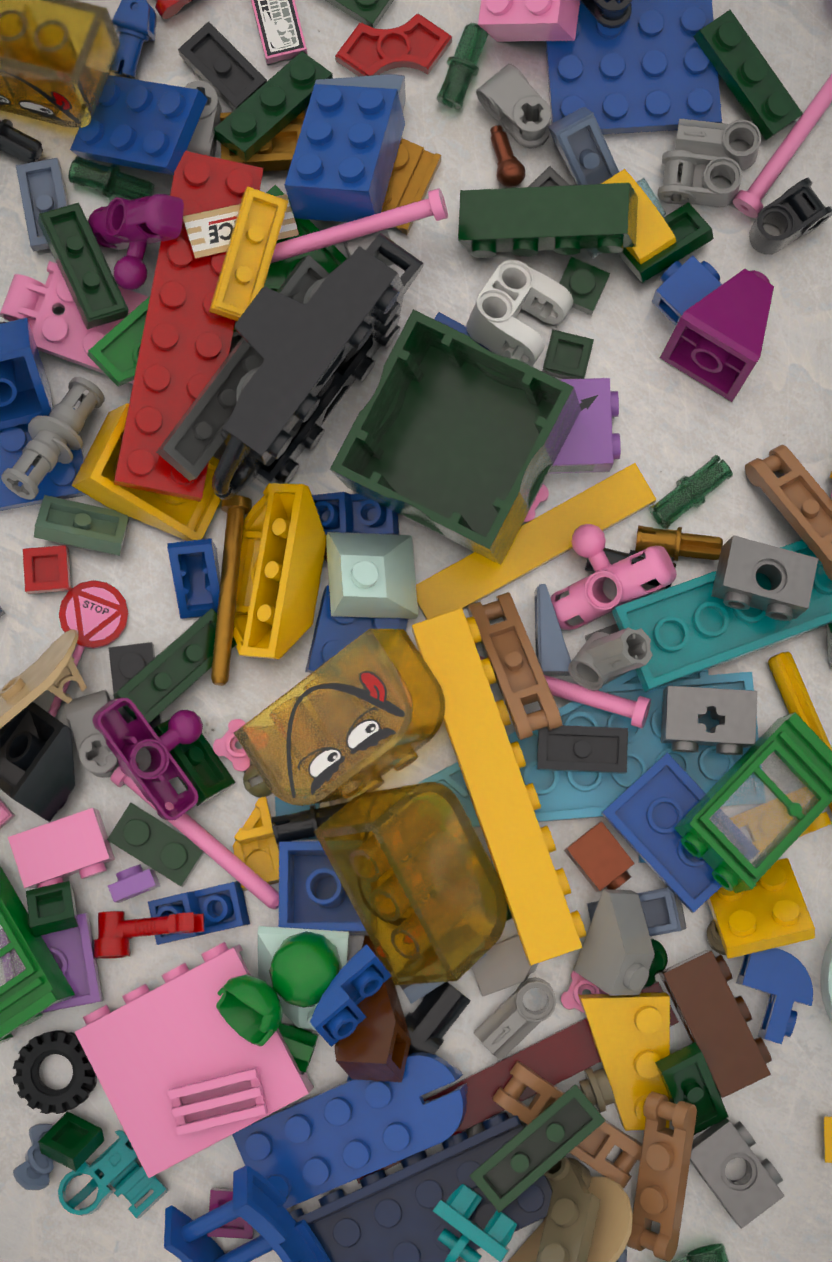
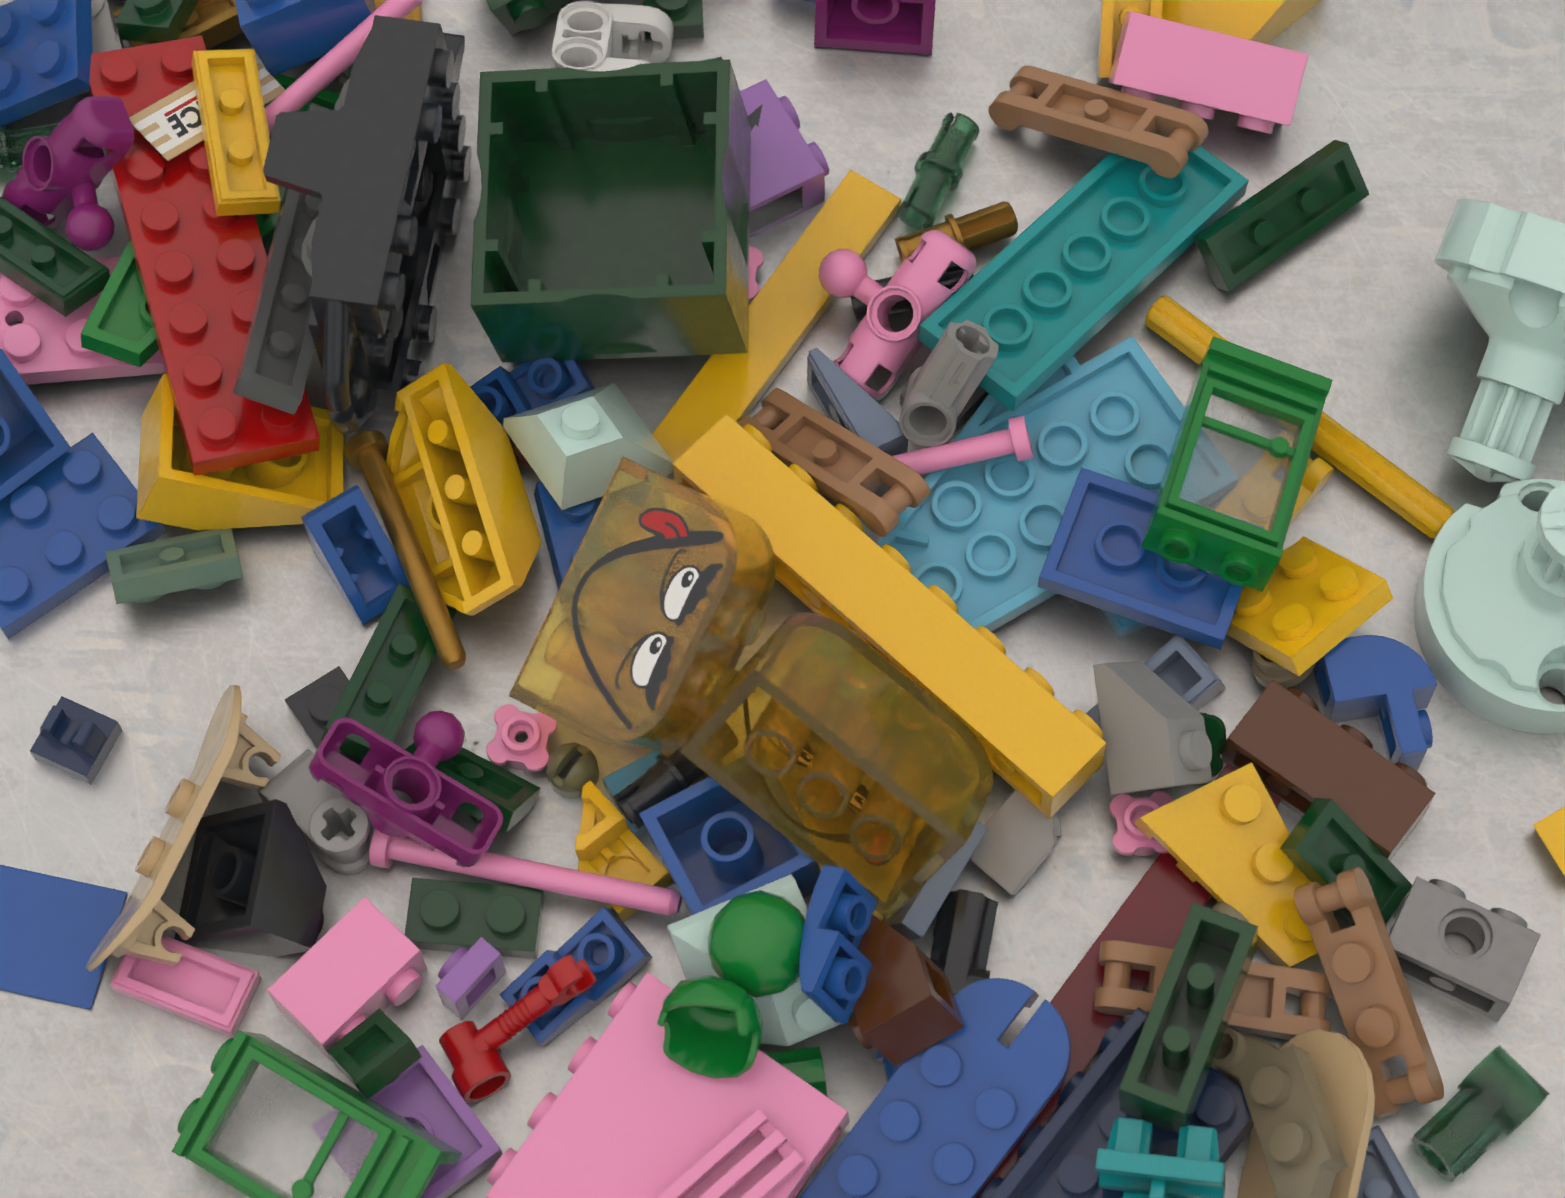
camera: 25 degrees left, 15 degrees down
light grey piece [1,377,105,500] -> none
red plate [22,545,71,594] -> none
piece [48,580,129,717] -> none
light grey piece [474,977,556,1061] -> none
black plate [537,725,628,774] -> none
copper brick [564,821,635,892] -> none
flat silver brick [661,686,757,755] -> none
flat silver brick [711,535,818,621] -> none

